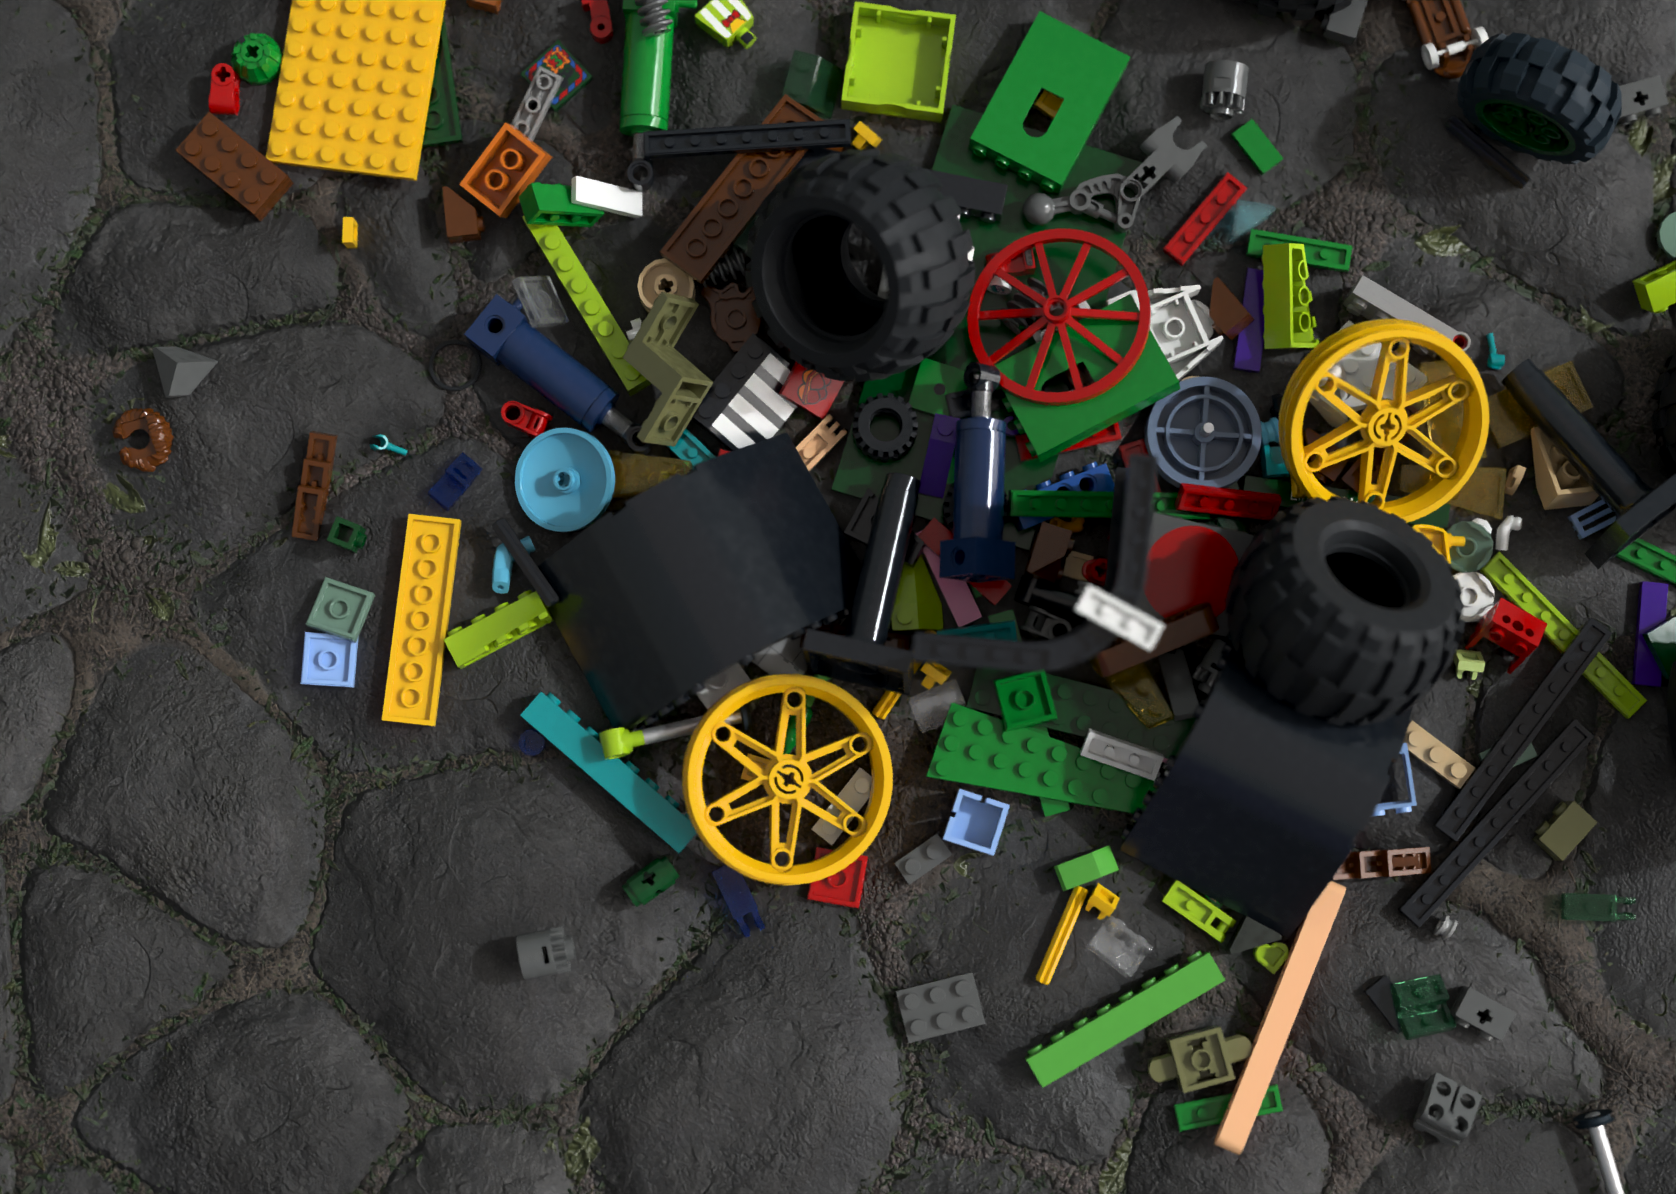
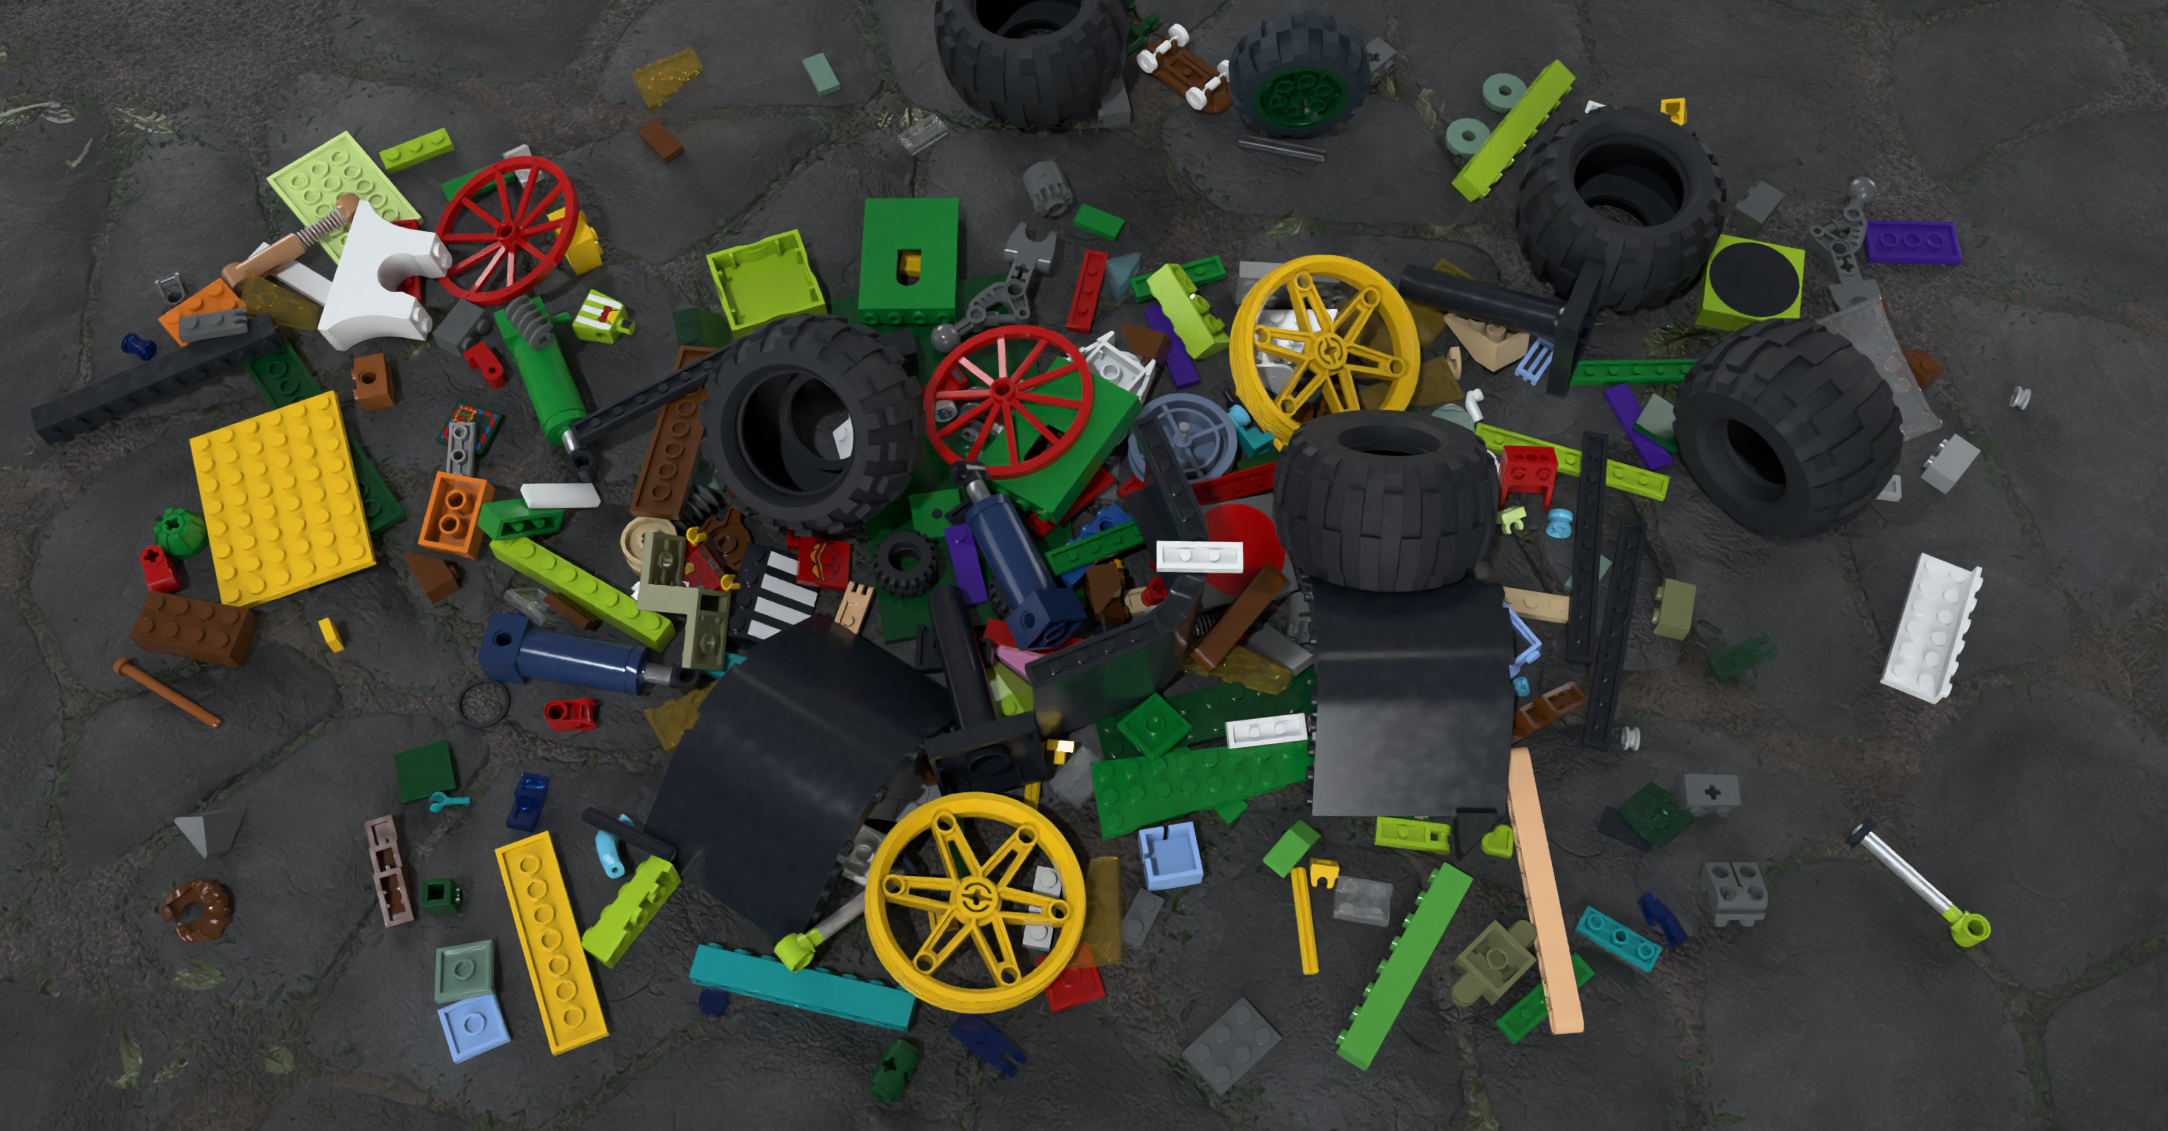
camera: 25 degrees left, 20 degrees down
medium azure dish [515,428,615,532] -> none
none -> dark orange bar [113,656,222,728]
none -> dark green tile [393,739,458,805]
none -> reddish brown tile [543,592,600,630]
none -> torso [681,526,740,594]
none -> clear yellow wing [1066,856,1123,969]
none -> medium azure rock [1513,677,1530,696]
none -> medium azure wheel [1546,509,1574,538]
none -> teal tile [1574,906,1662,973]
none -> clear blue slope [1637,893,1688,949]

